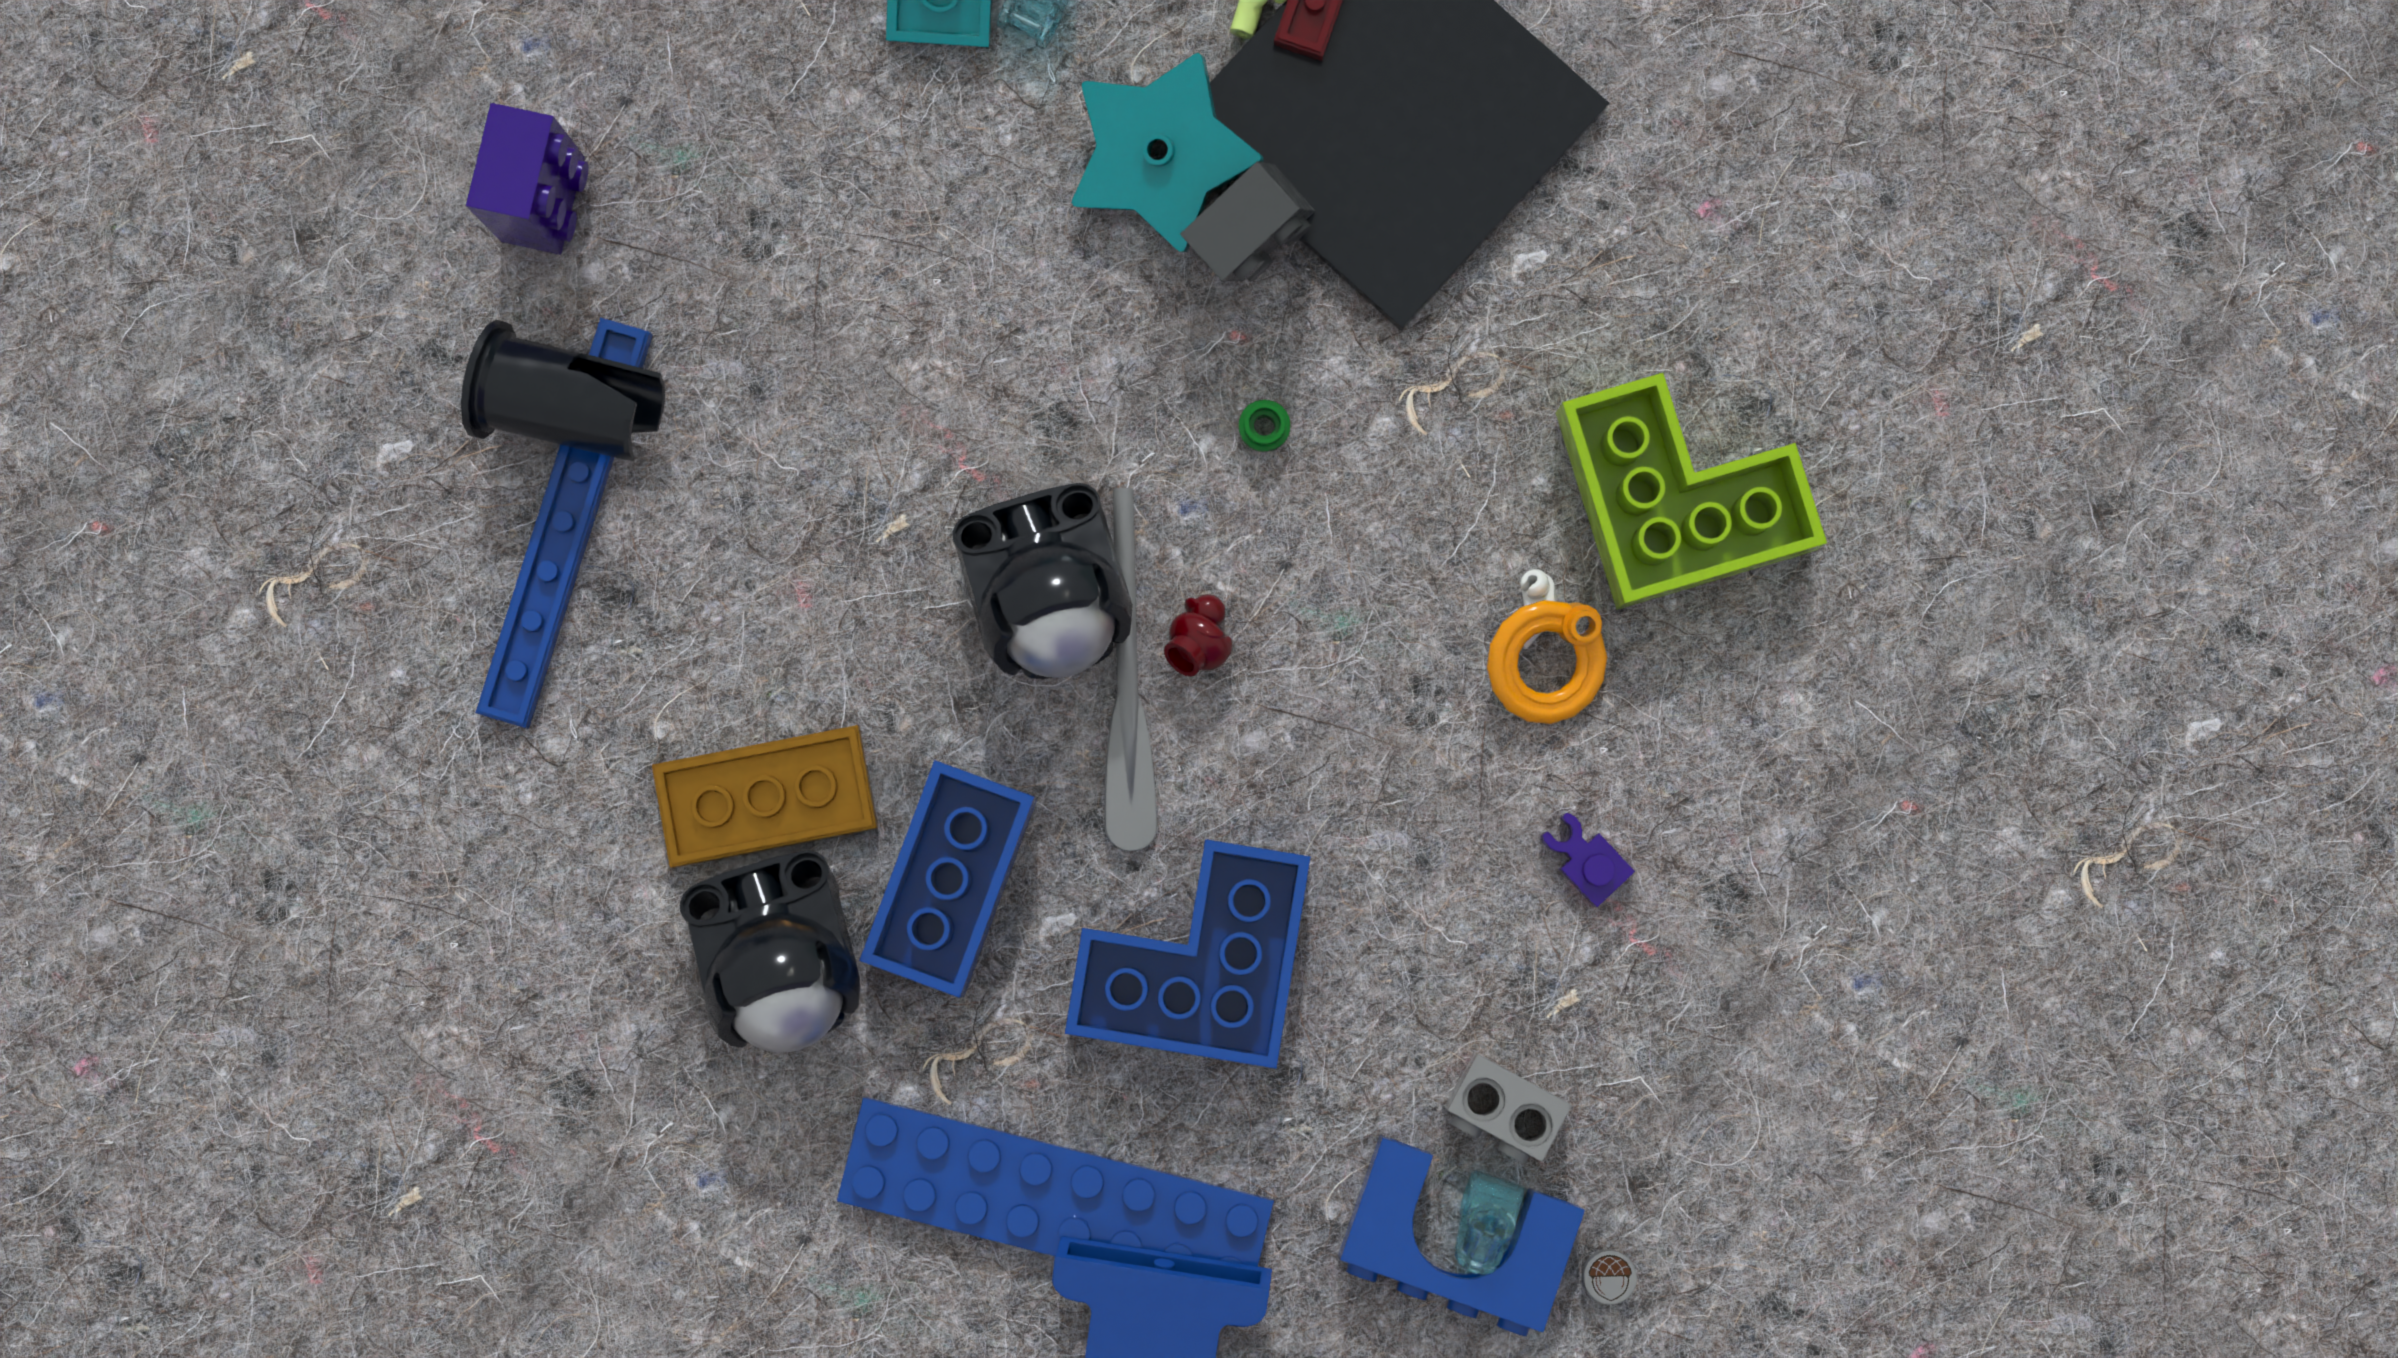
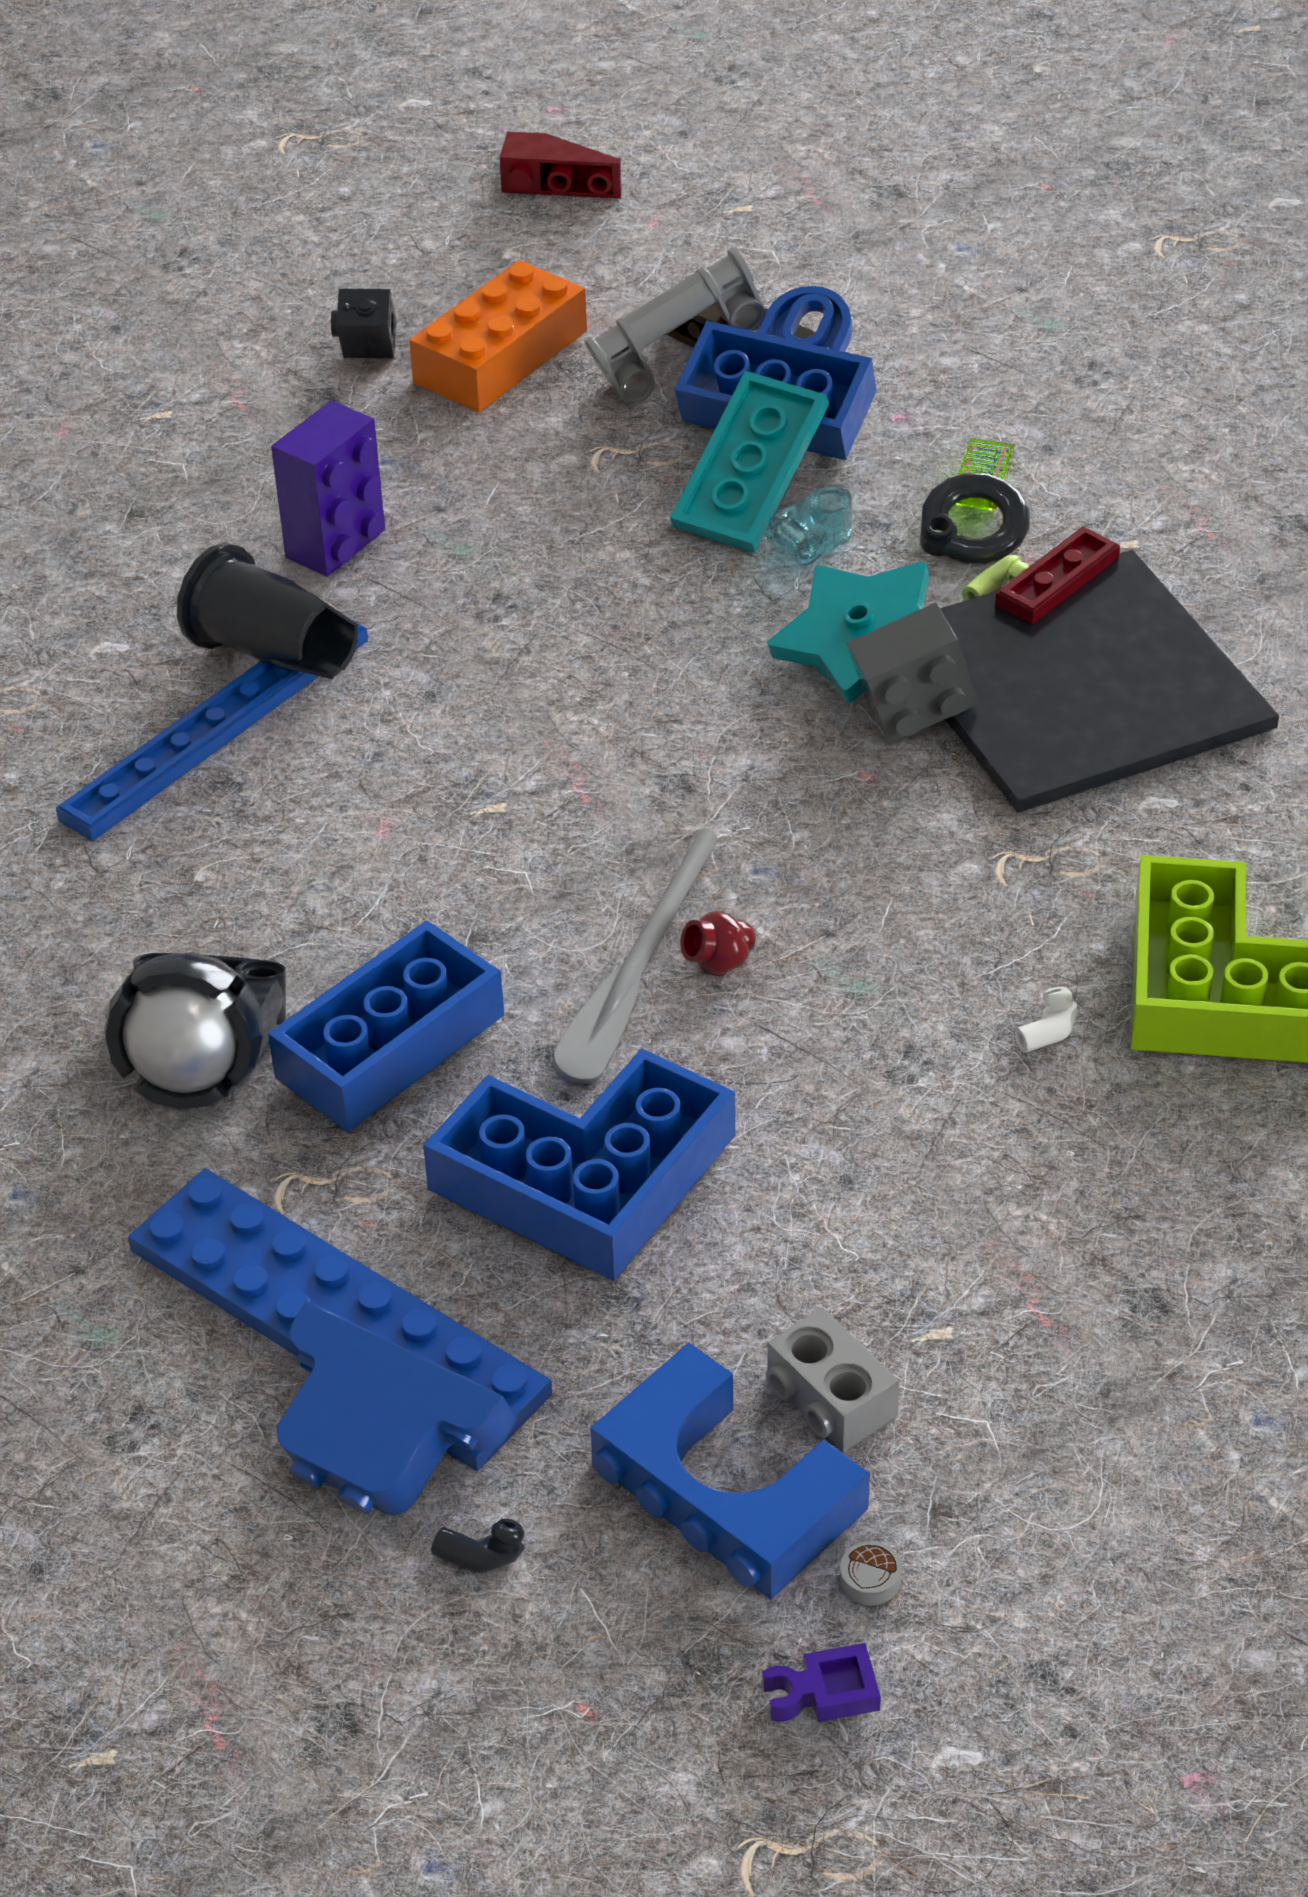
camera: 25 degrees right, 40 degrees down
pearl gold tile [652,725,878,868] -> none
black piece [952,483,1133,679] -> none
green plate [1238,400,1290,452] -> none
clear light blue piece [1454,1169,1525,1275] -> none
light orange piece [1487,600,1607,724] -> none
dark purple plate [1541,813,1635,908] -> none

